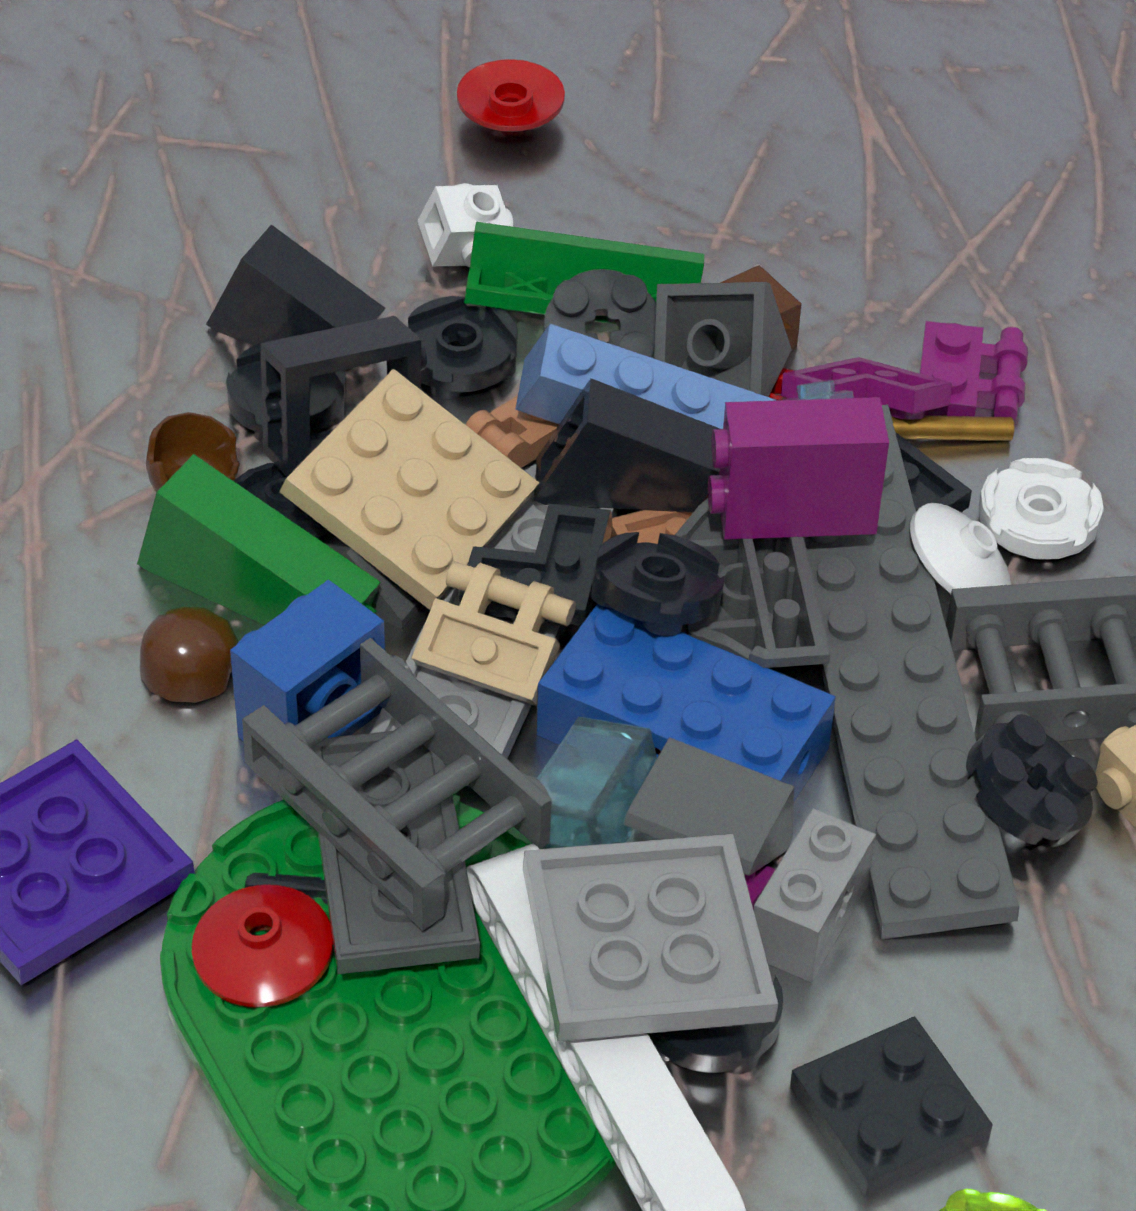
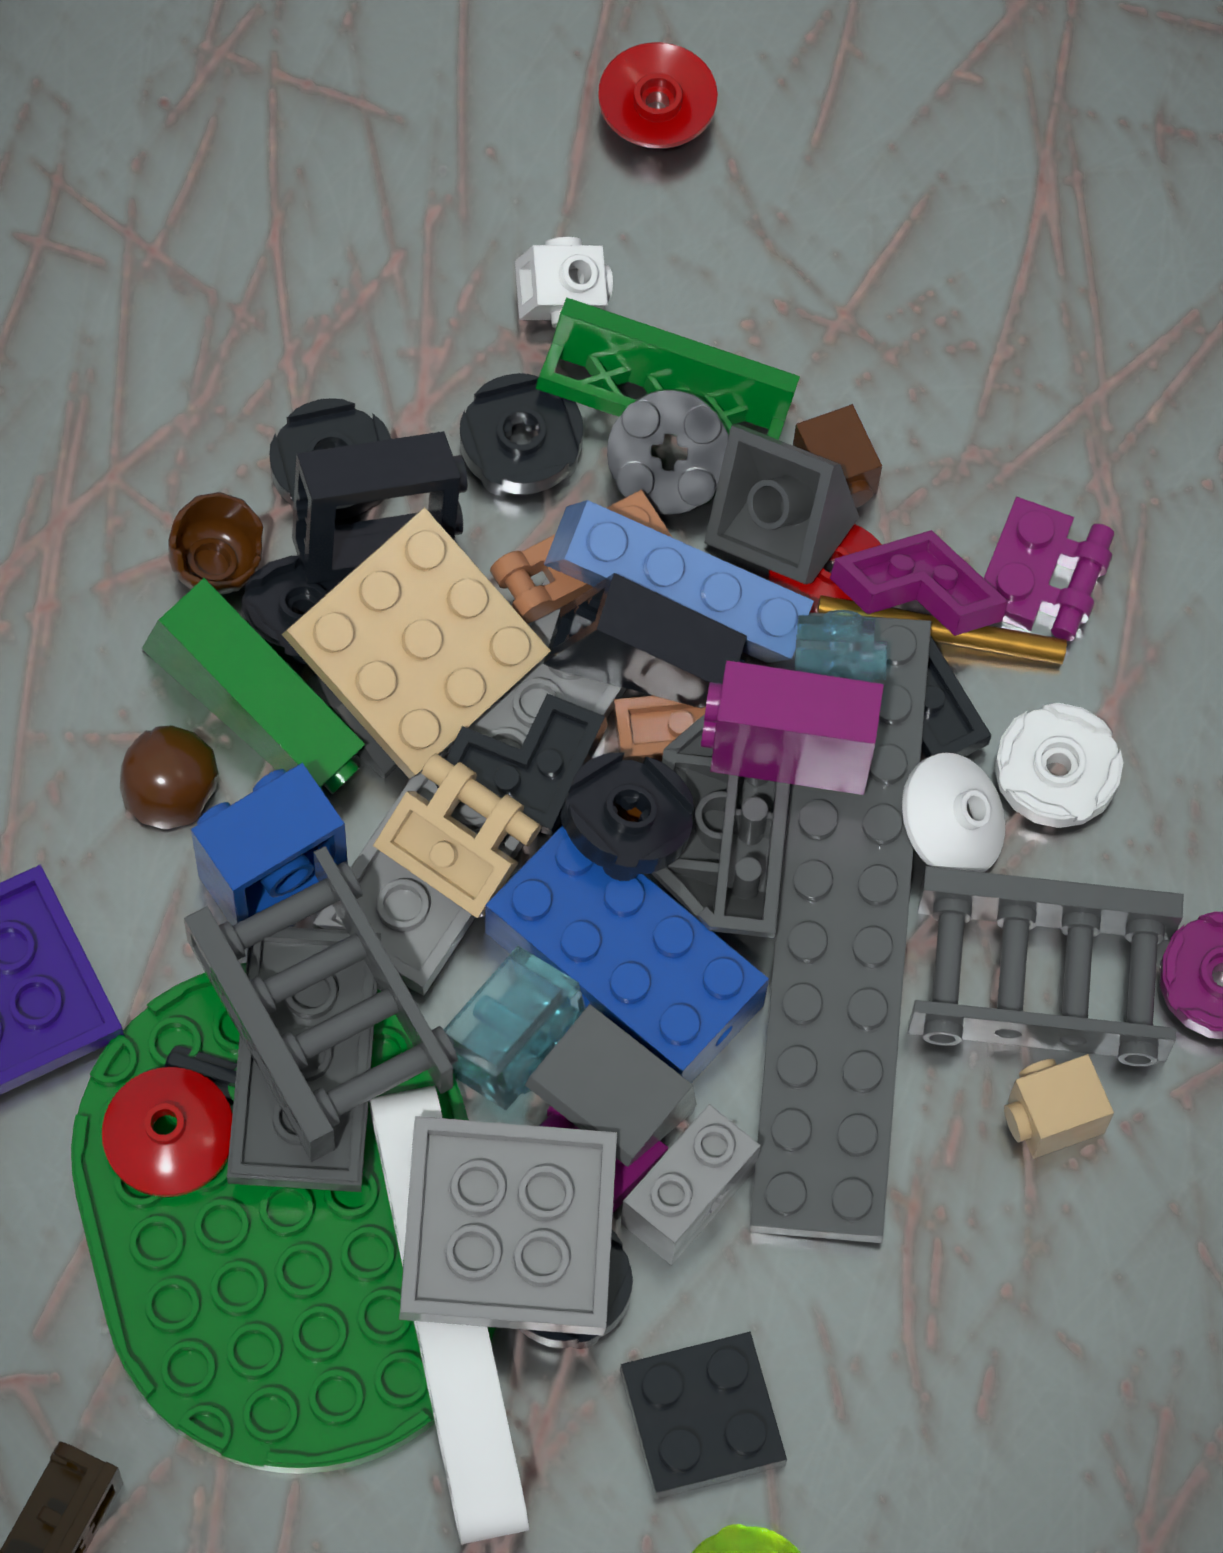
camera: 10 degrees right, 20 degrees up
black slope [206,225,386,345] -> none
black plate [966,714,1098,847] -> none

